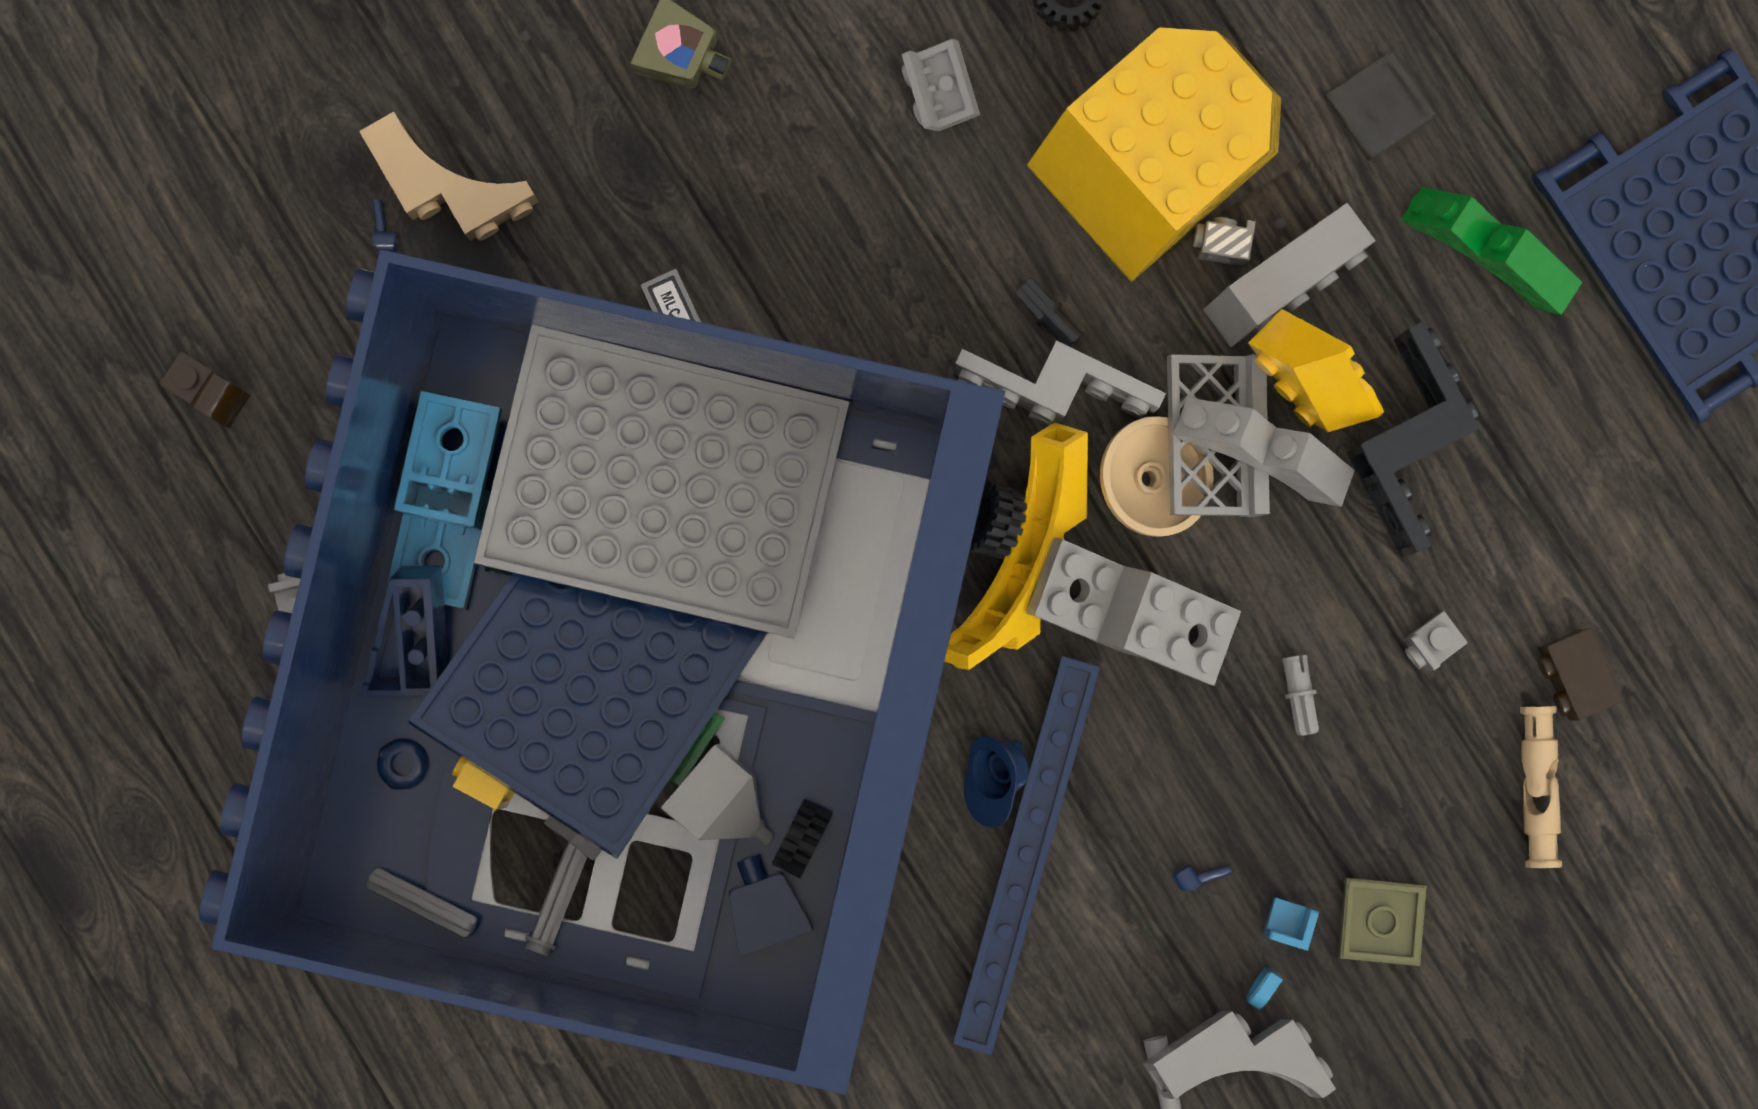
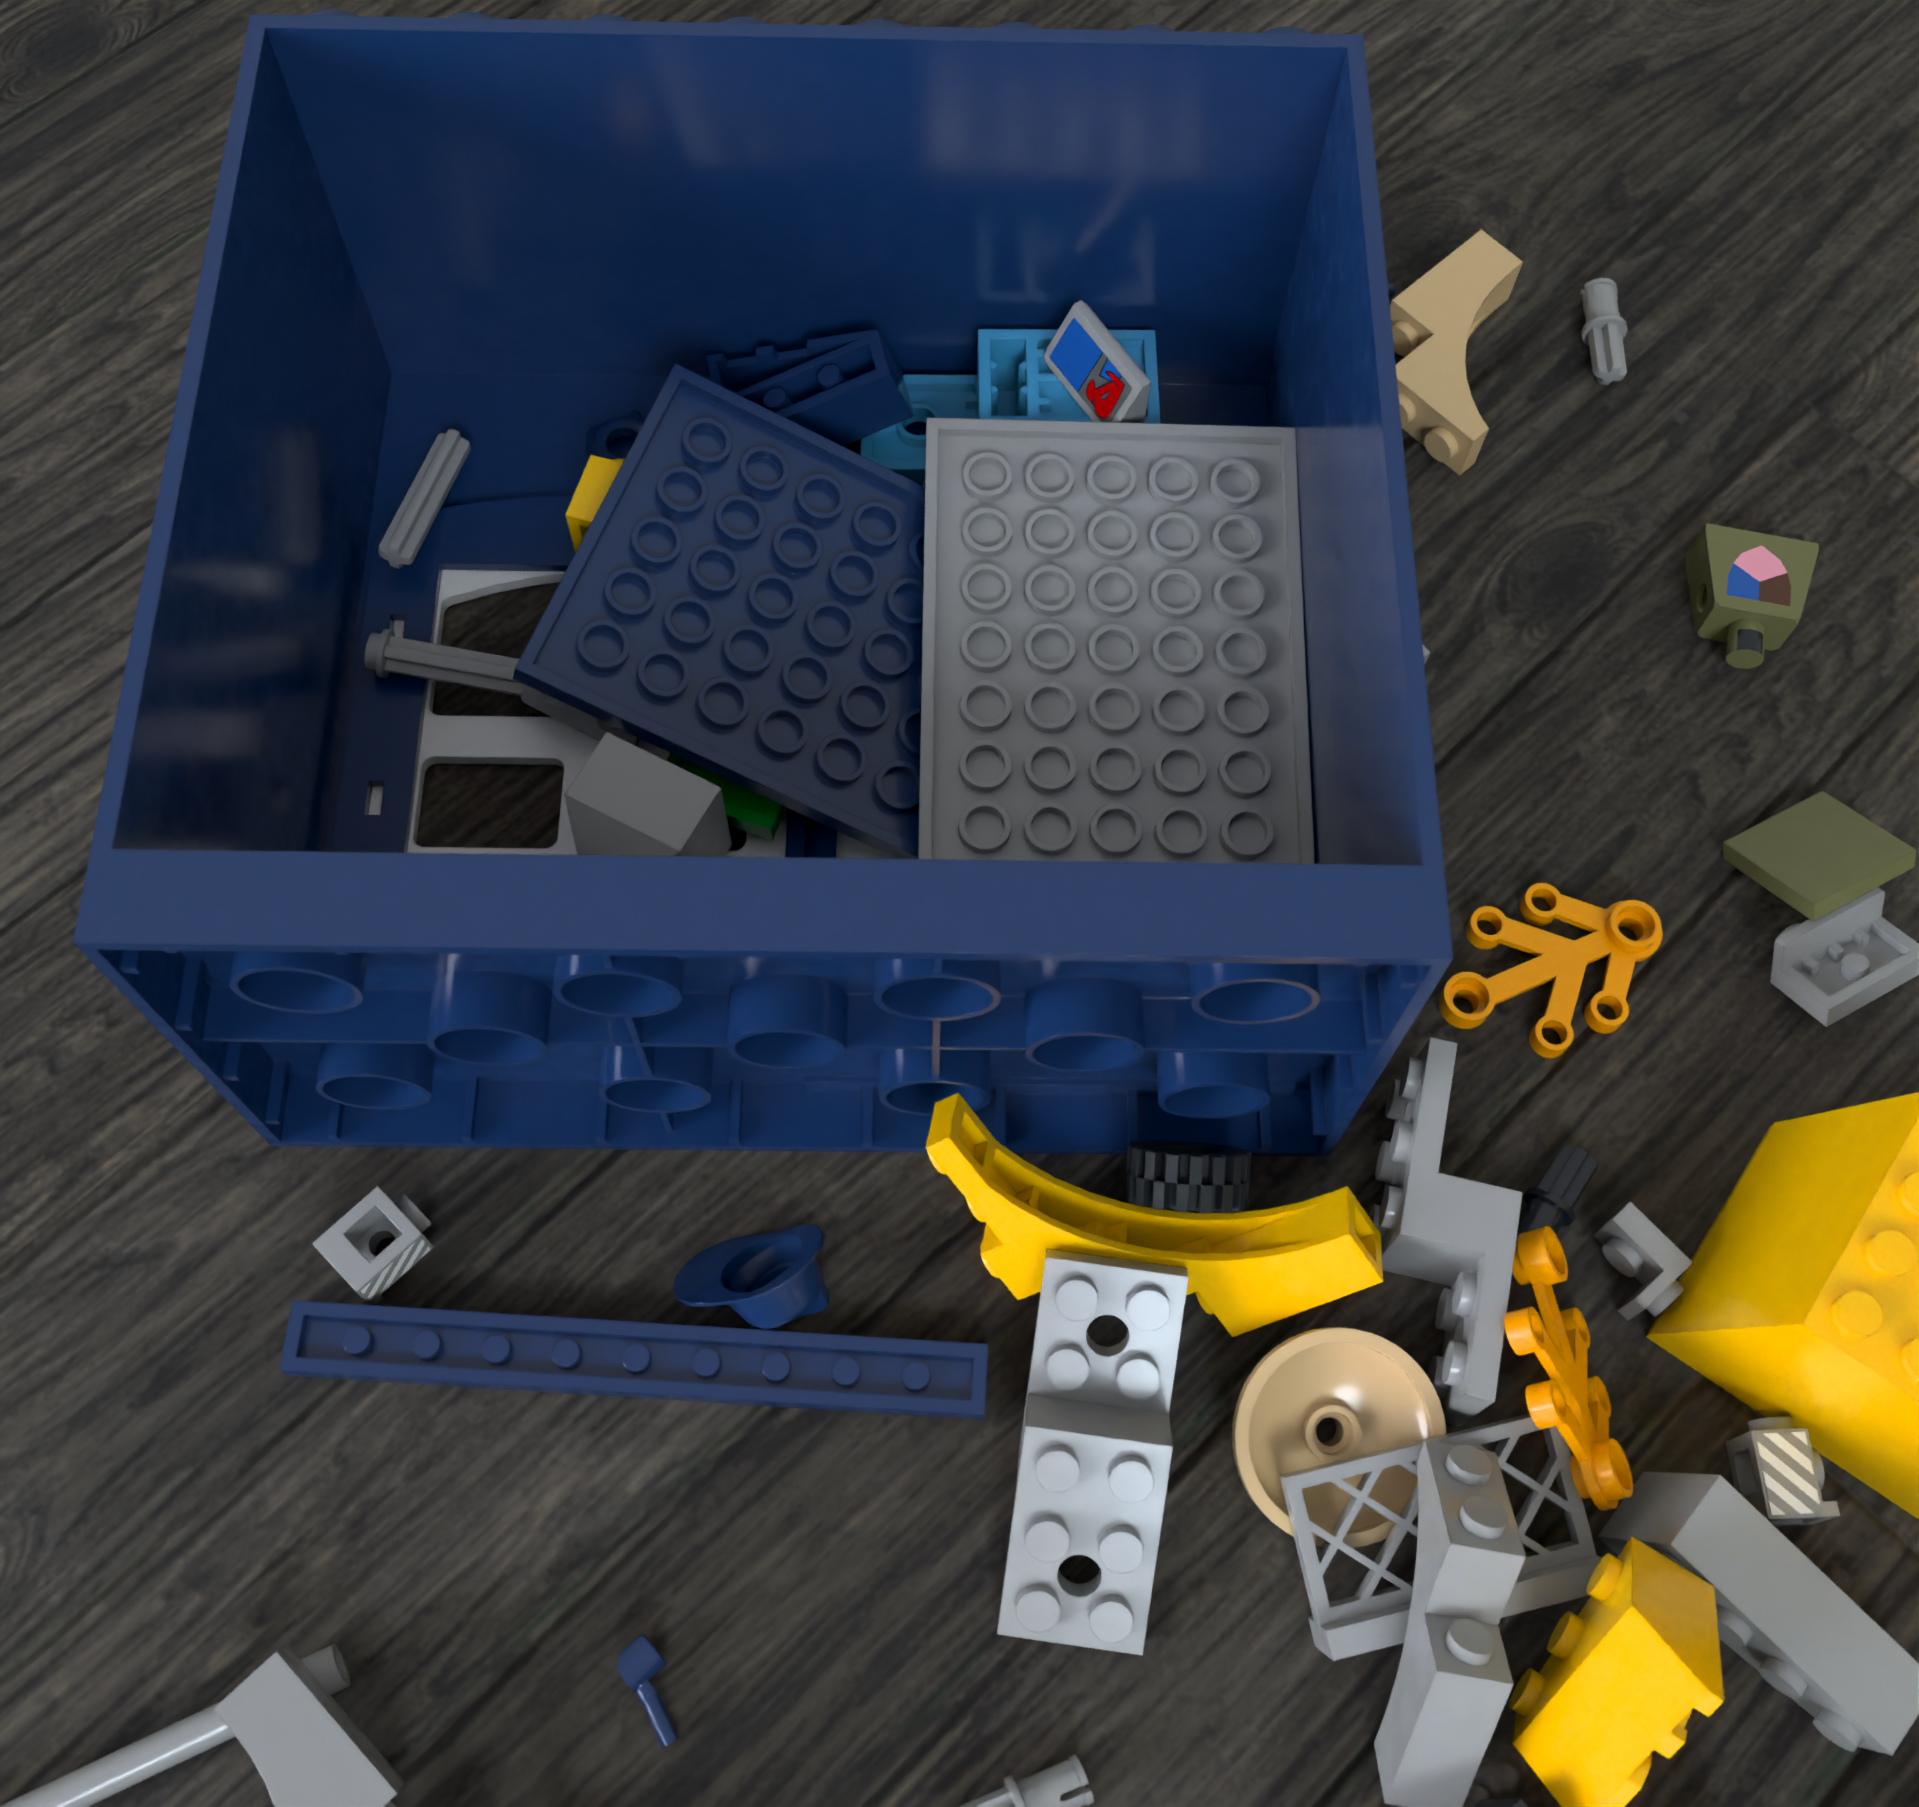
camera: 80 degrees right, 20 degrees down
none -> light grey brick [312,1186,434,1305]
none -> slope [1044,300,1151,423]
none -> light orange plant [1438,883,1663,1058]
none -> light orange plant [1504,1226,1633,1511]
none -> light grey axle [1580,278,1628,385]
none -> light grey bracket [1593,1201,1693,1321]
none -> olive tile [1723,791,1916,921]

